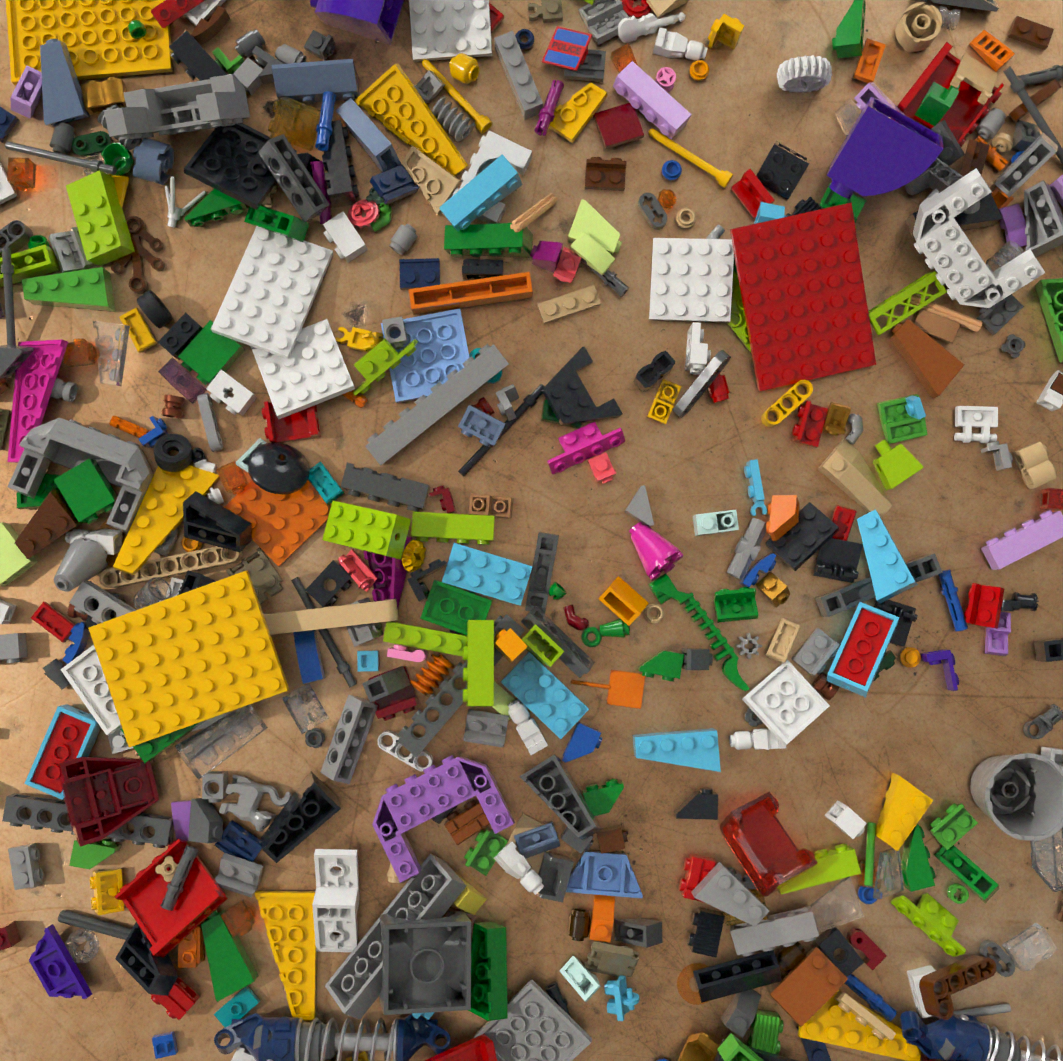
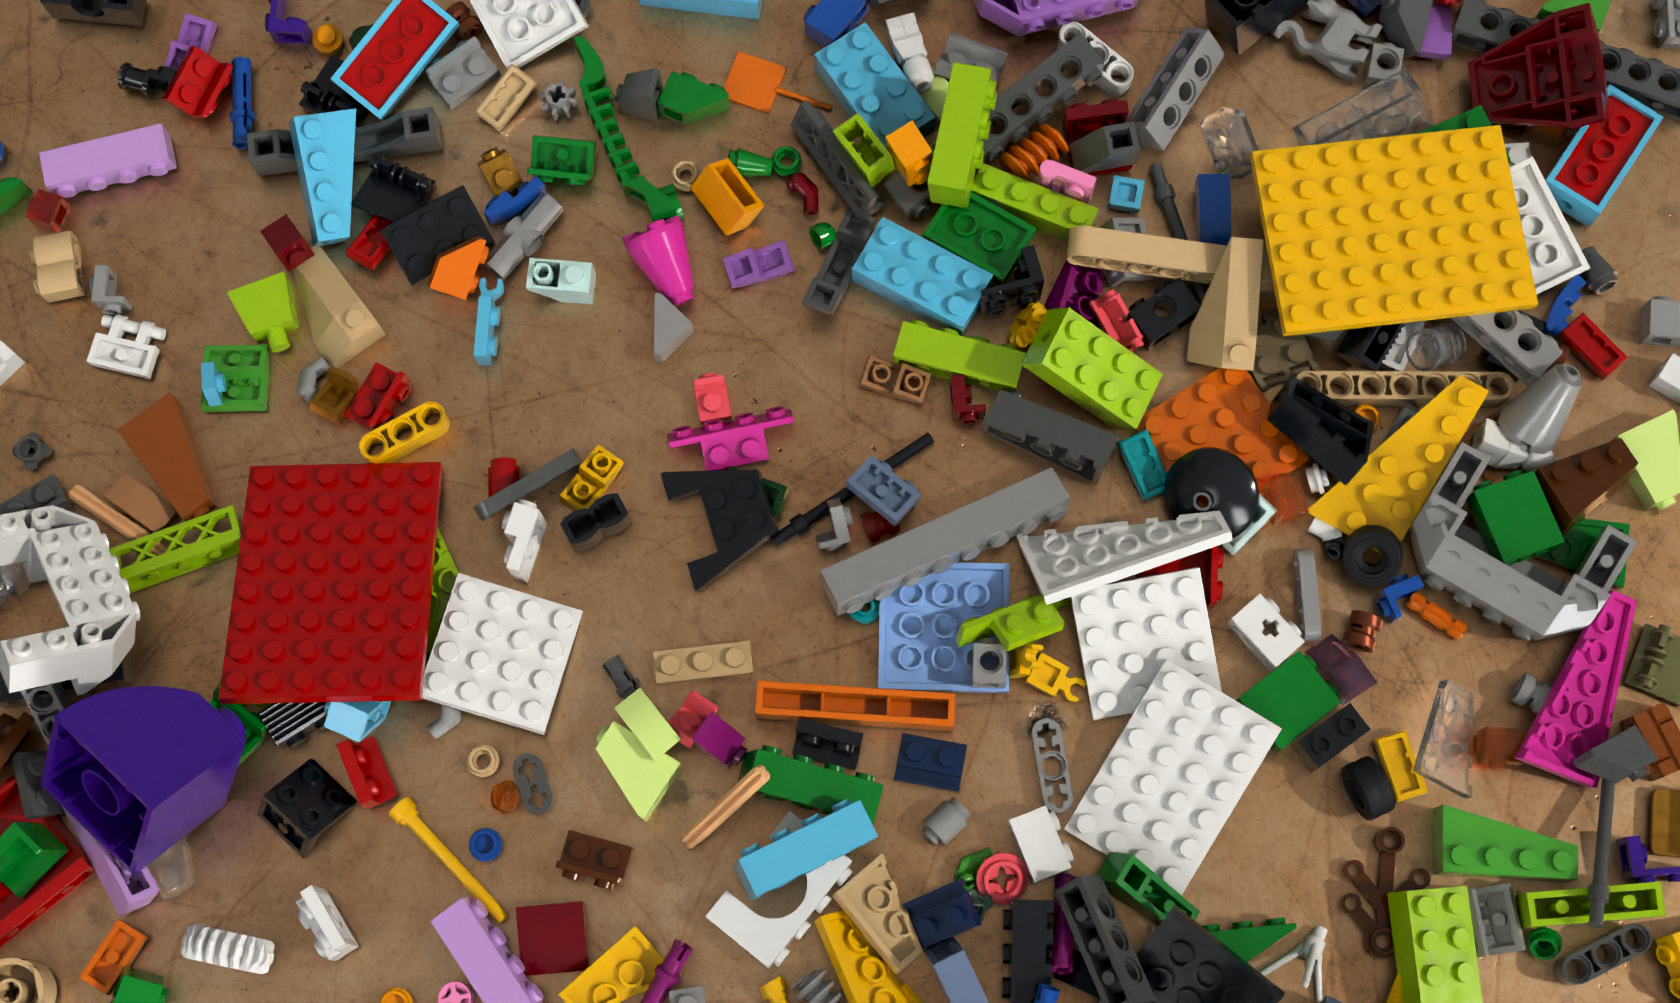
camera: 160 degrees left, 10 degrees down
dark grey plate [305,728,325,748] -> none
none -> dark red brick [260,214,315,272]
none -> white plate [296,885,359,961]
none -> medium lavender slope [723,240,796,288]
none -> white wing [1016,511,1233,605]
none -> light grey beam [1031,718,1073,815]
none -> tan wedge [1187,236,1264,371]

